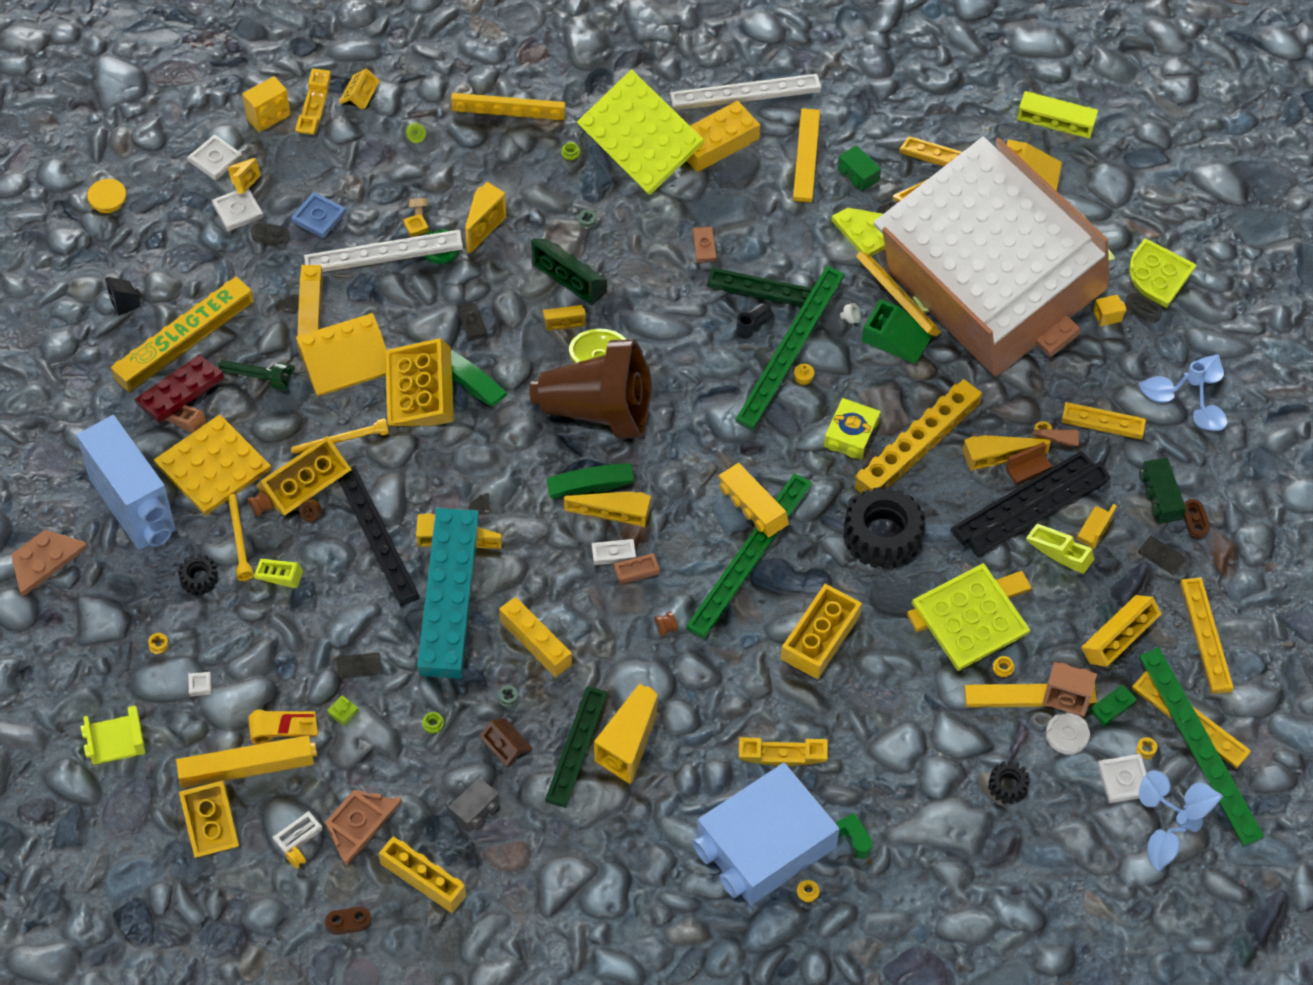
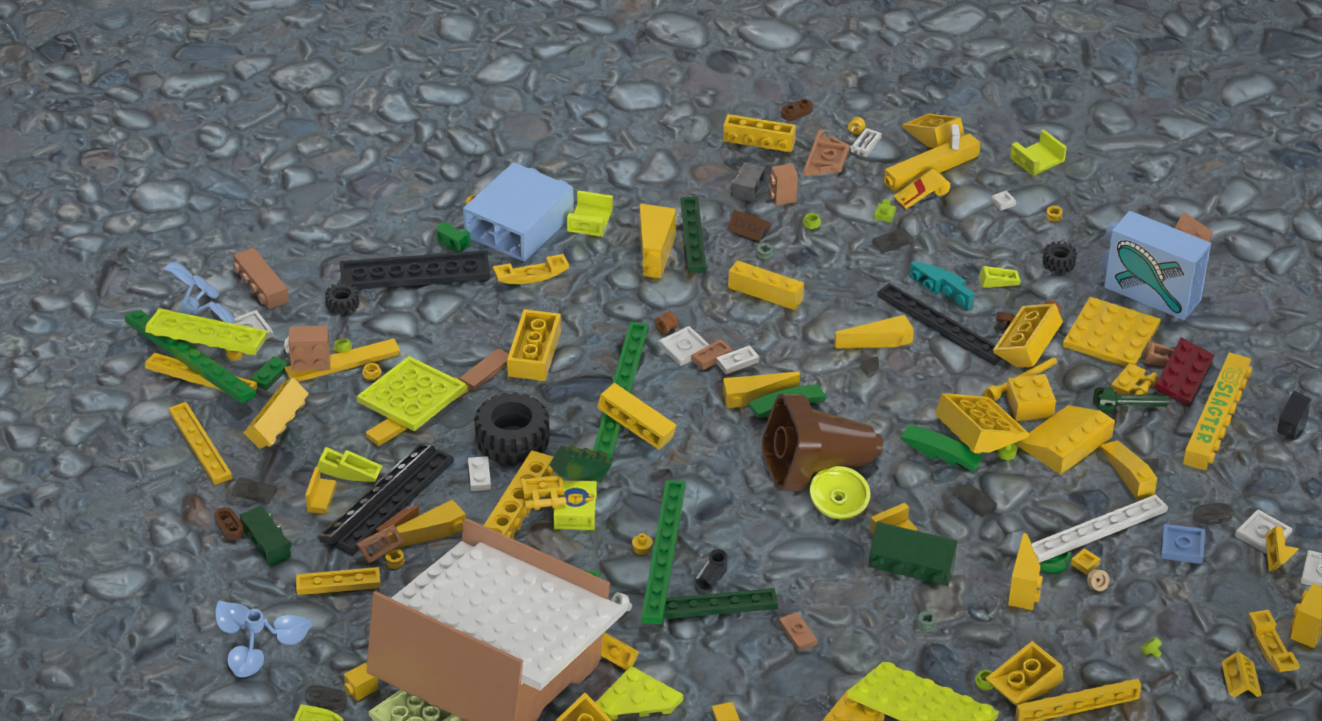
camera: 160 degrees right, 15 degrees down
yellow piece [228,494,254,581] -> none
teal brick [417,508,480,679] -> none
none -> neon yellow plate [145,308,268,355]
none -> nougat brick [233,247,289,310]
none -> lime plate [333,339,352,353]
none -> black plate [340,250,490,289]
none -> nougat tile [460,348,509,391]
none -> white plate [468,456,491,491]
none -> yellow plate [521,475,566,510]
none -> dark green brick [549,446,613,483]
none -> neon yellow panel [567,191,613,237]
none -> white tile [658,326,709,366]
none -> nougat brick [768,163,798,206]
none -> teal slope [909,261,974,310]
none -> white tile [950,125,960,149]
none -> yellow slope [986,641,1064,706]
none -> yellow brick [1006,374,1056,422]
none -> yellow plate [1111,363,1158,395]

